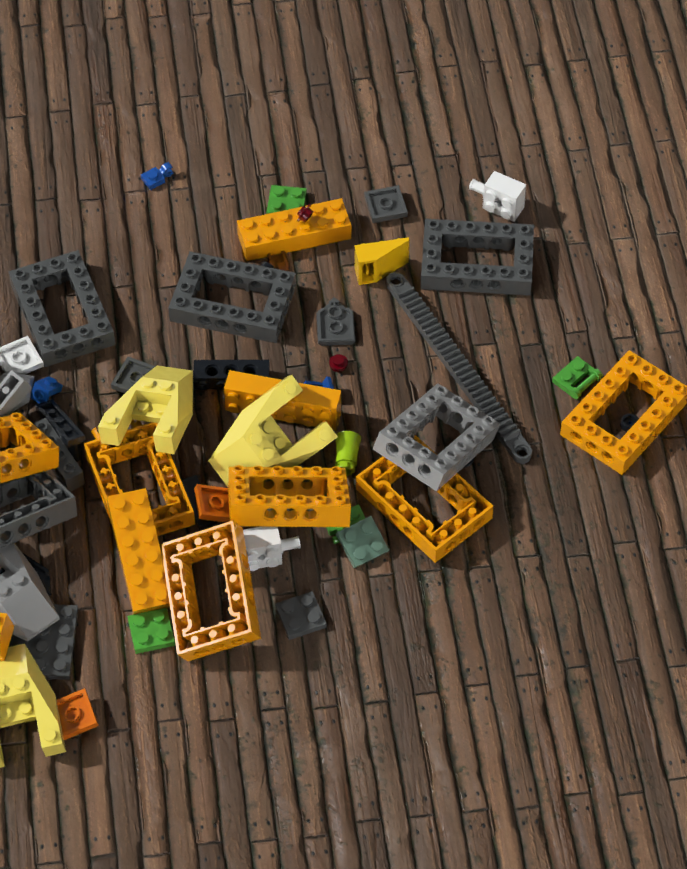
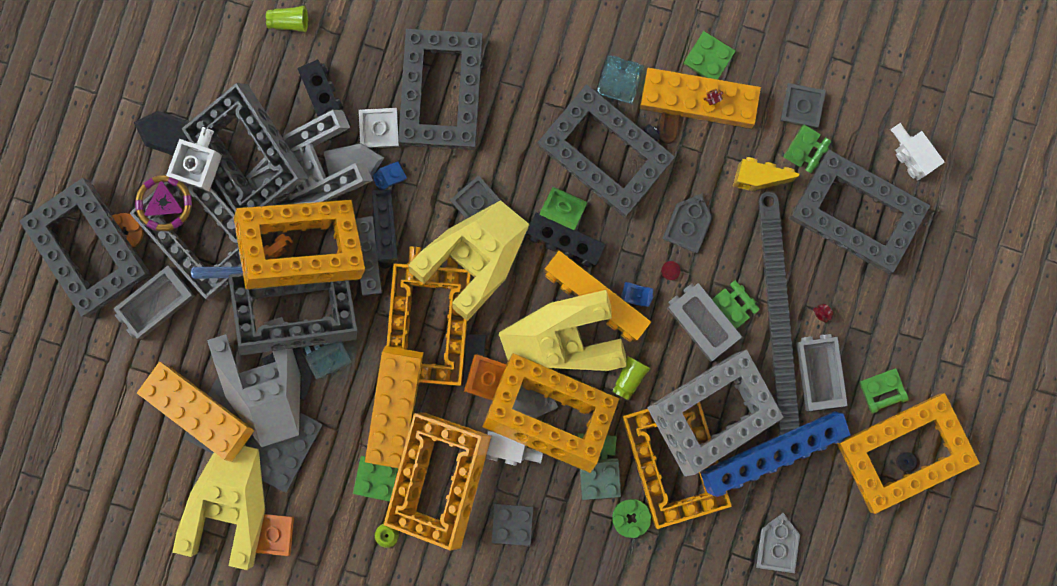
camera: 25 degrees right, 30 degrees up
none -> clear light blue slope [302,342,353,380]
none -> lime plate [375,524,399,548]
none -> bright green plate [539,187,587,230]
none -> clear light blue slope [596,55,644,104]
none -> bright green plate [612,499,651,538]
none -> light grey piece [667,283,742,362]
none -> blue brick [700,411,850,497]
none -> bright green plate [712,280,760,329]
none -> light grey tile [756,513,800,573]
none -> bright green plate [783,124,831,173]
none -> piece [796,334,847,411]
none -> dark red plate [813,304,833,323]

